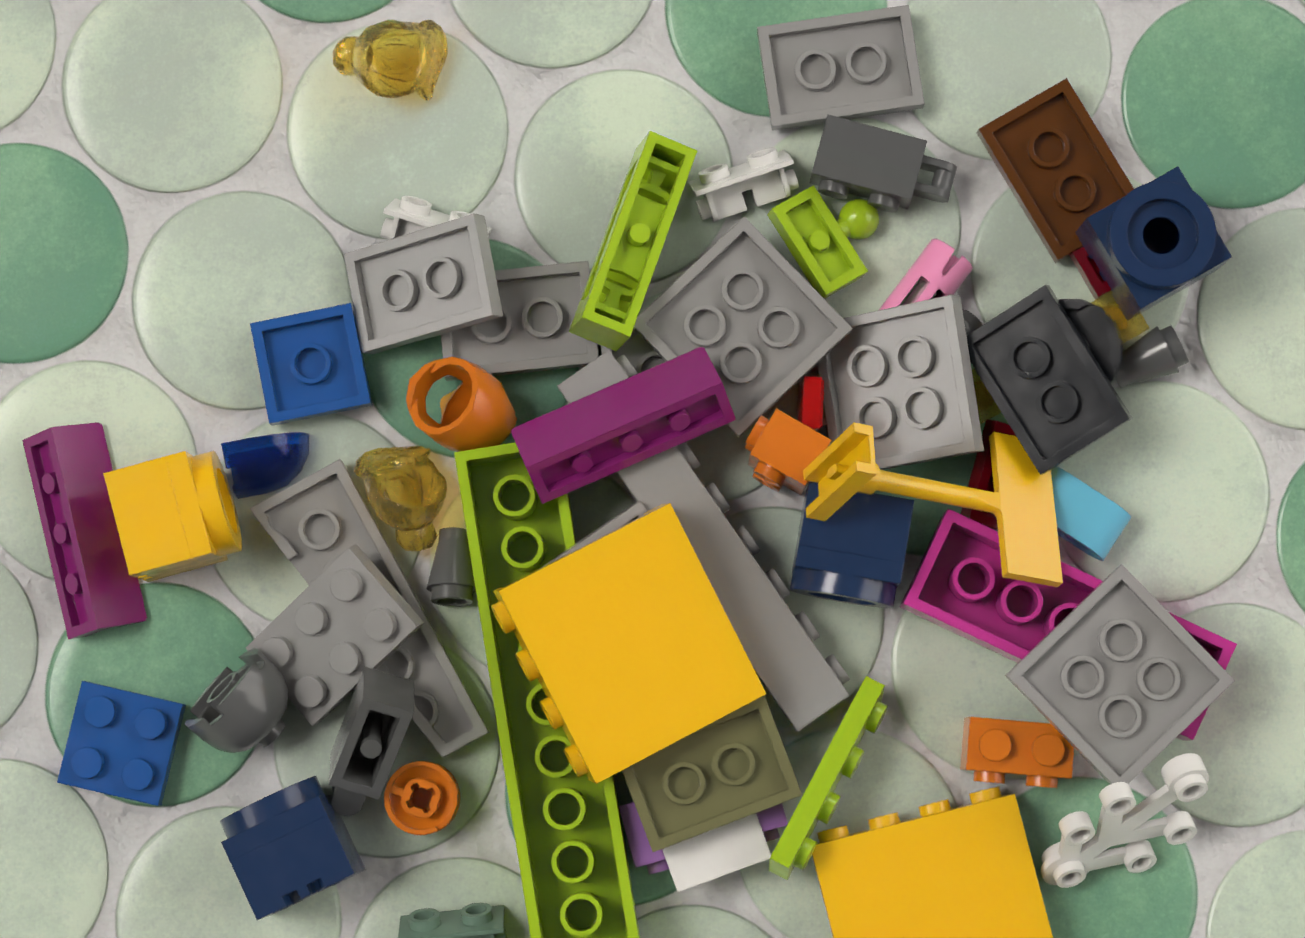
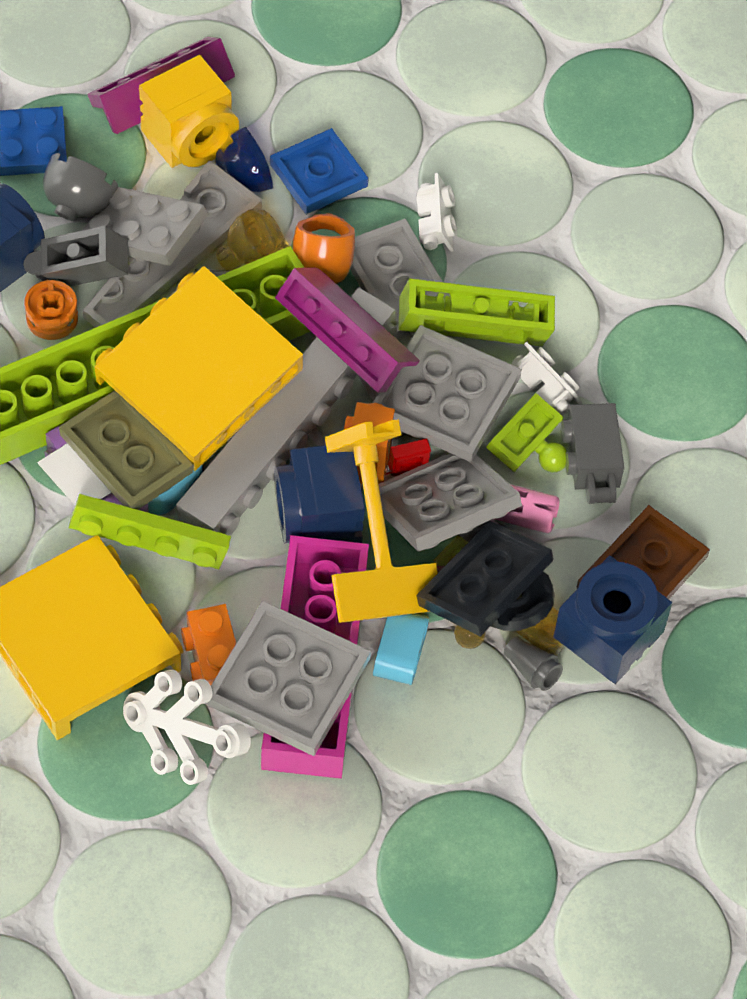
camera: 60 degrees right, 25 degrees down
clear yellow hair [333,19,448,101] -> none
light grey plate [344,213,503,354] -> none
light grey plate [757,5,925,131] -> none

